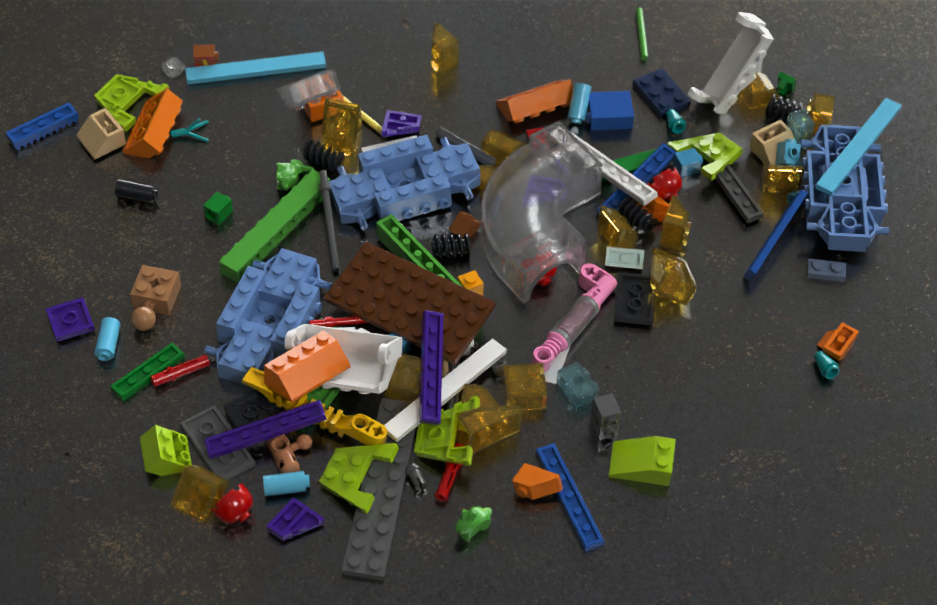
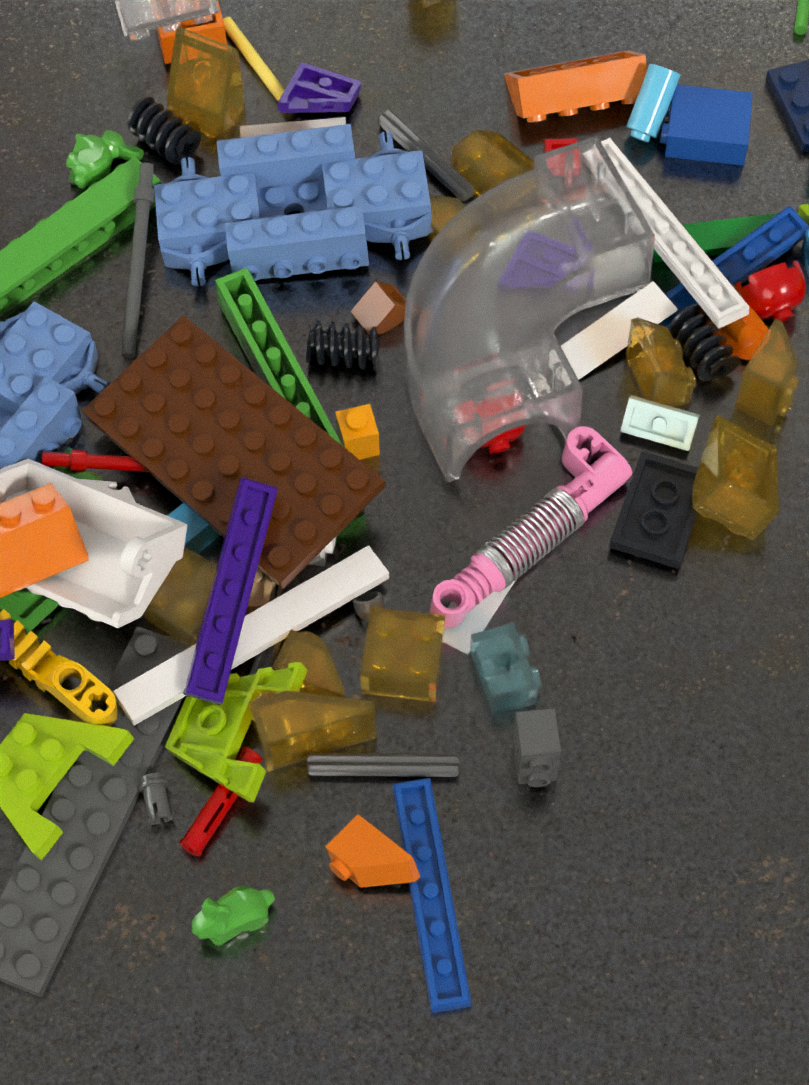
camera: 15 degrees right, 10 degrees up
lime slope [609,436,676,486] -> none
none -> dark grey axle [307,753,459,777]
none -> white sticker [547,281,678,385]

